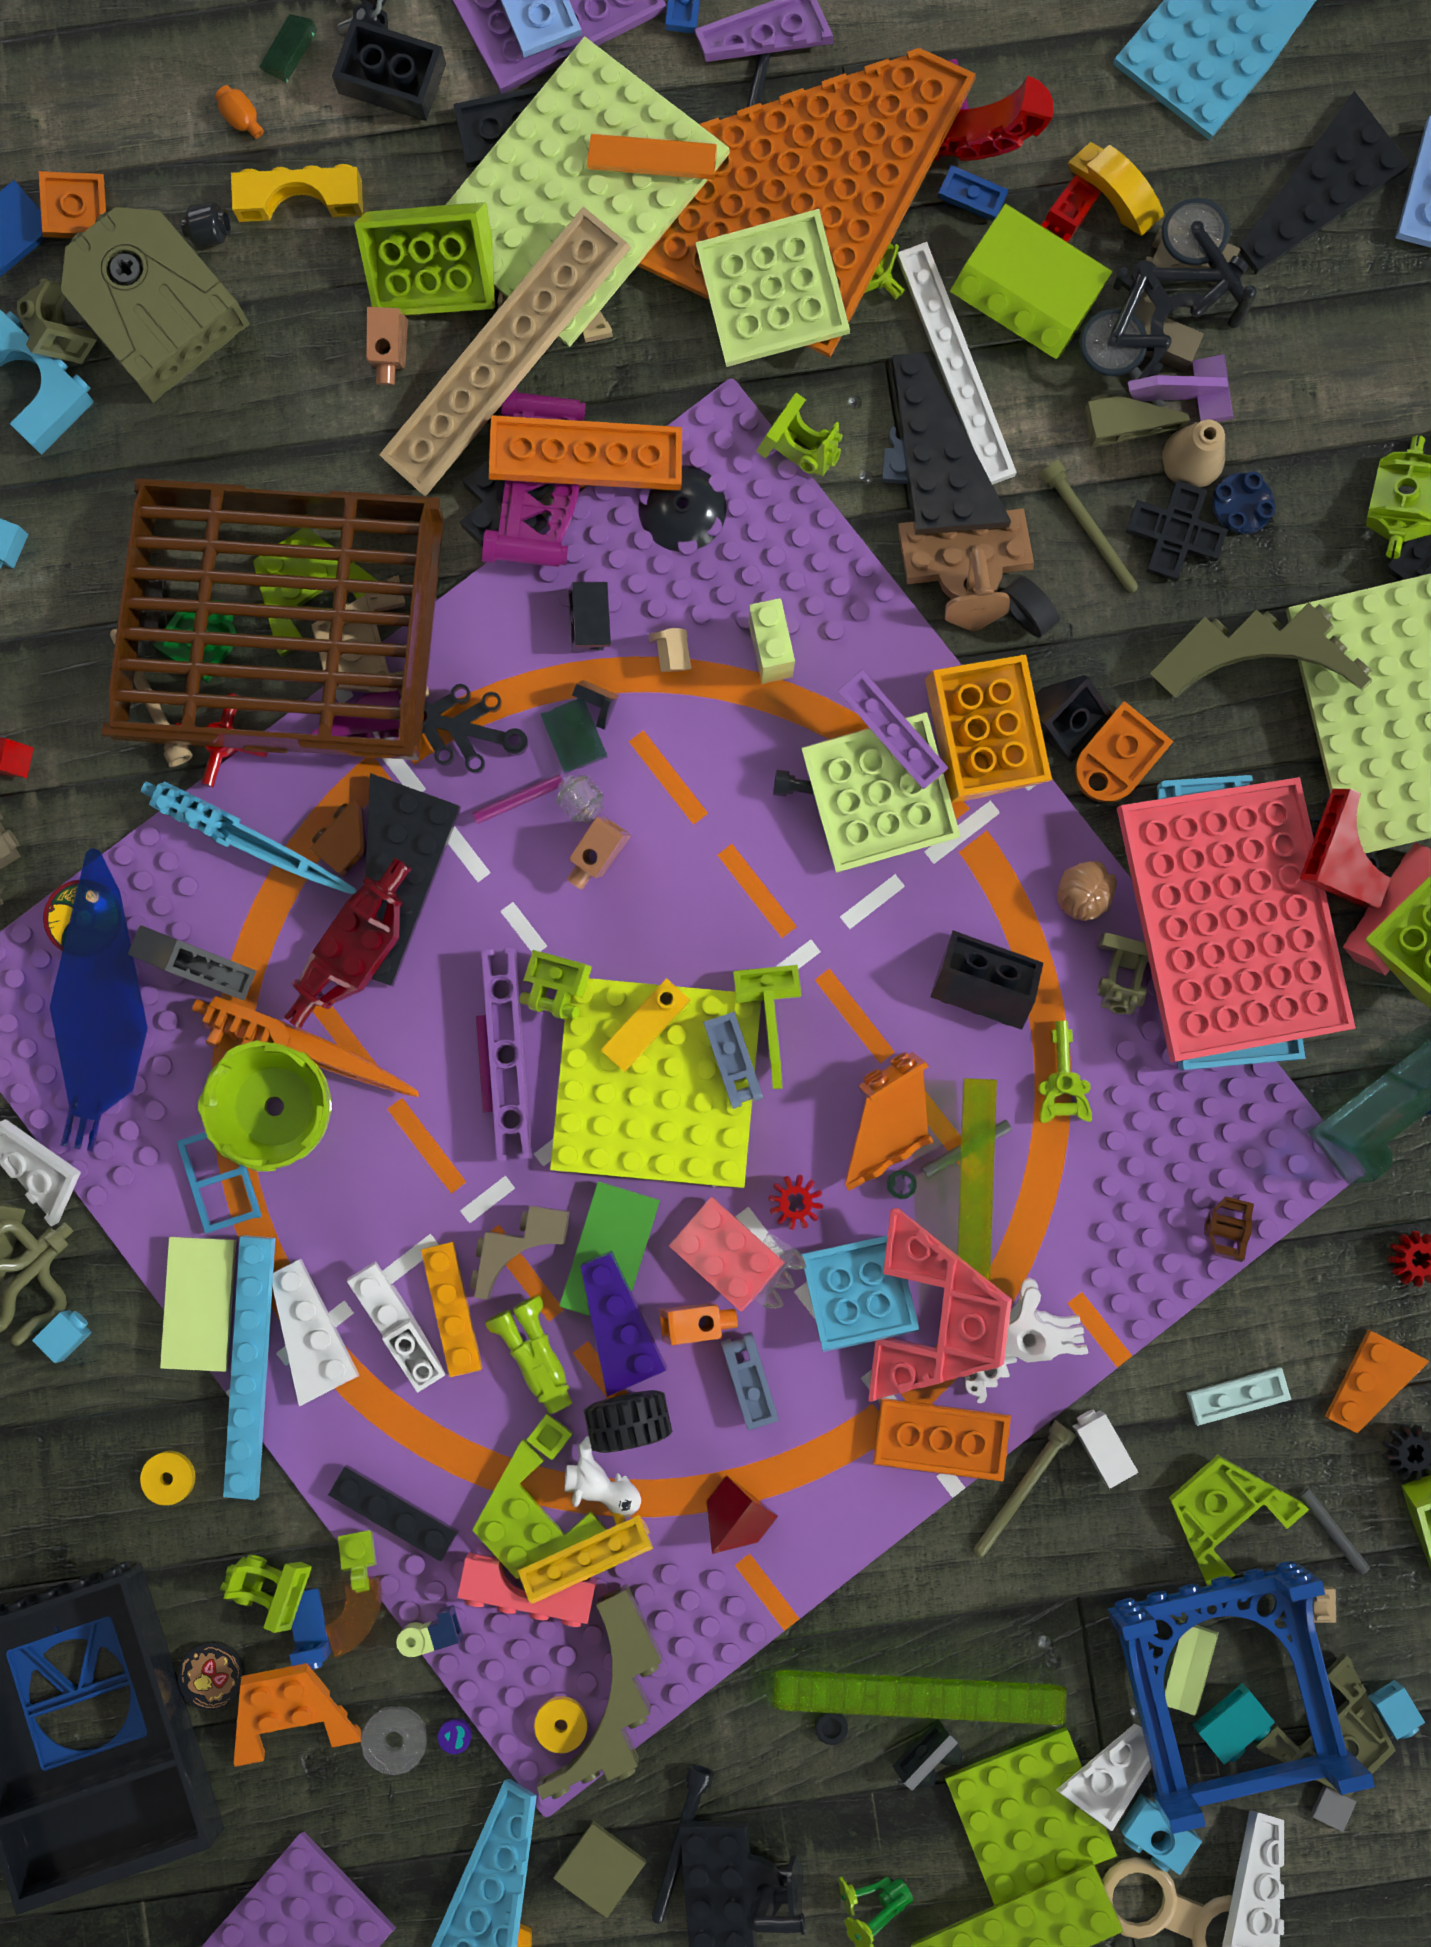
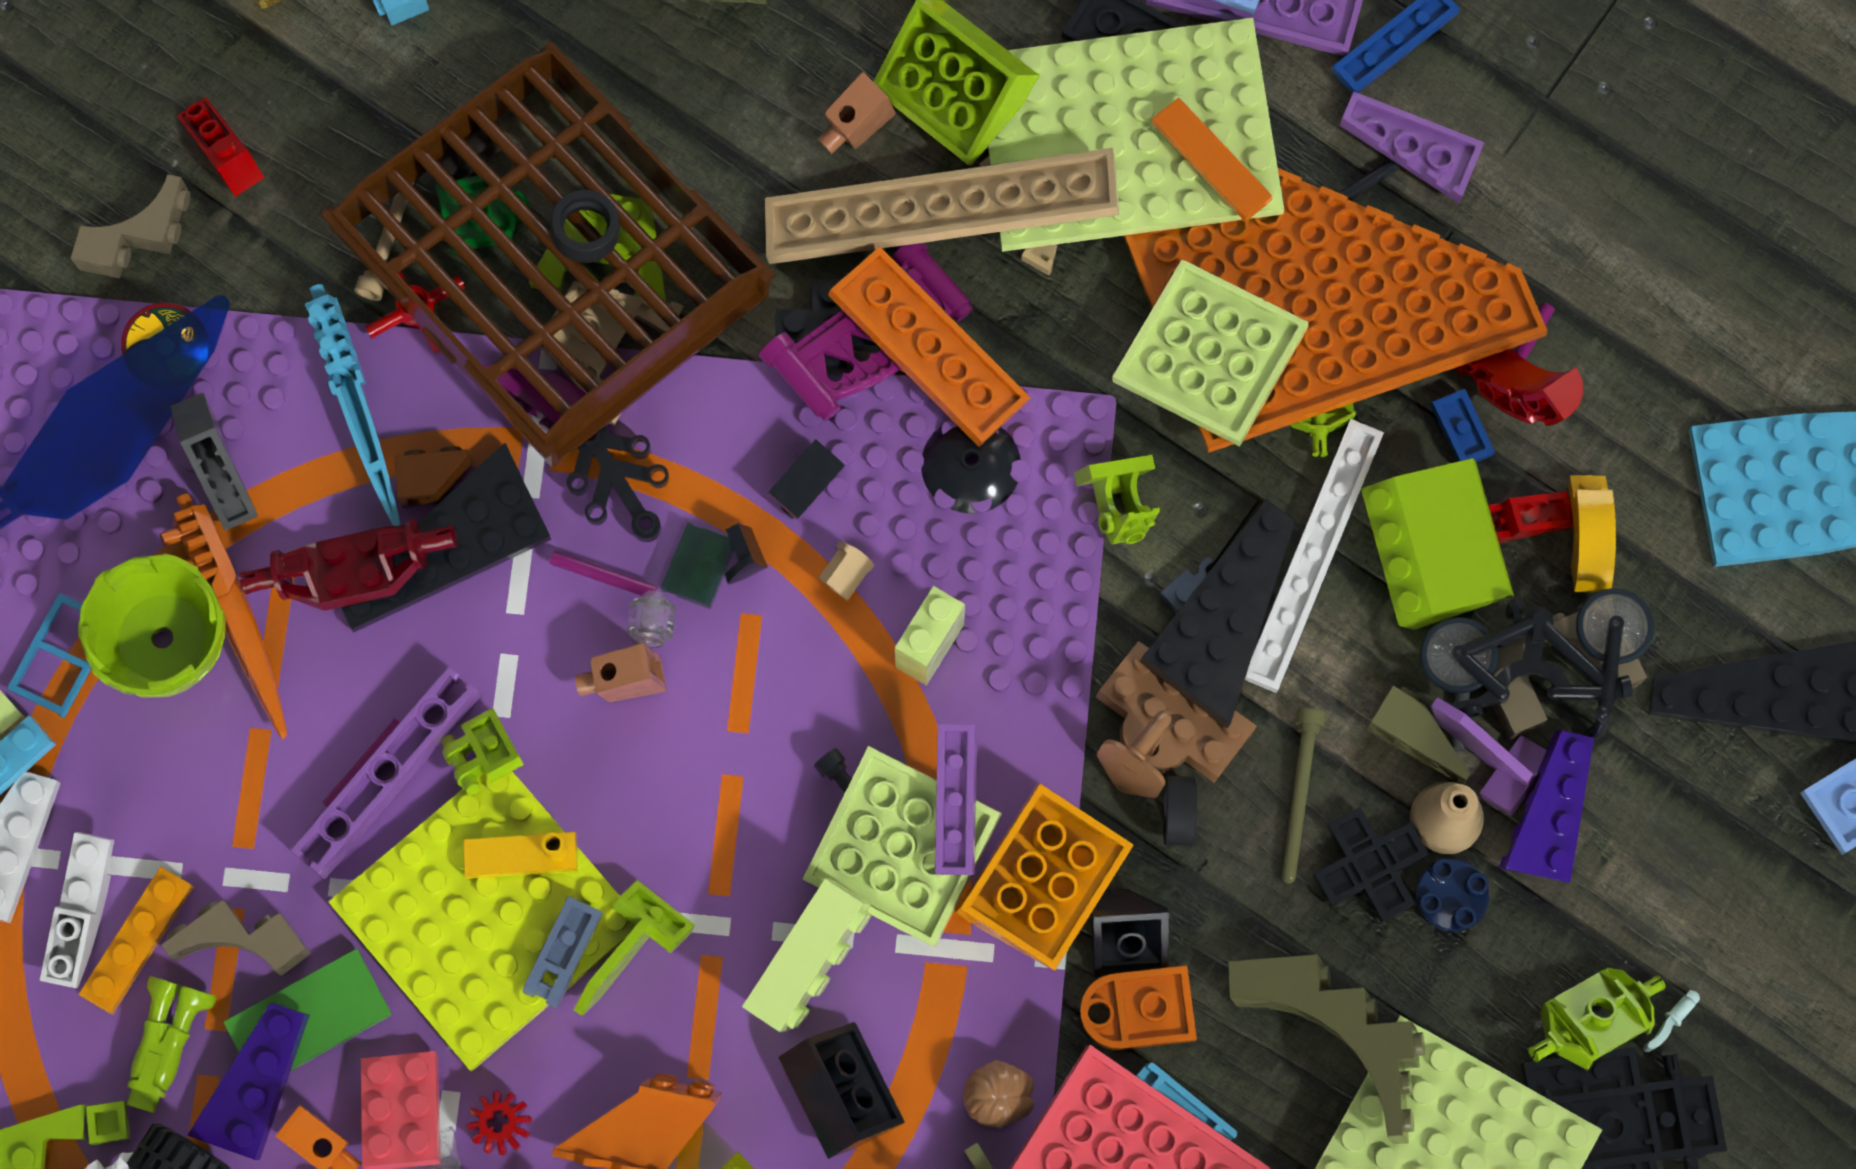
camera: 40 degrees right, 10 degrees down
none -> black tyre [551,190,619,263]
none -> yellowish green brick [742,879,871,1032]
none -> dark purple wing [1498,730,1594,883]

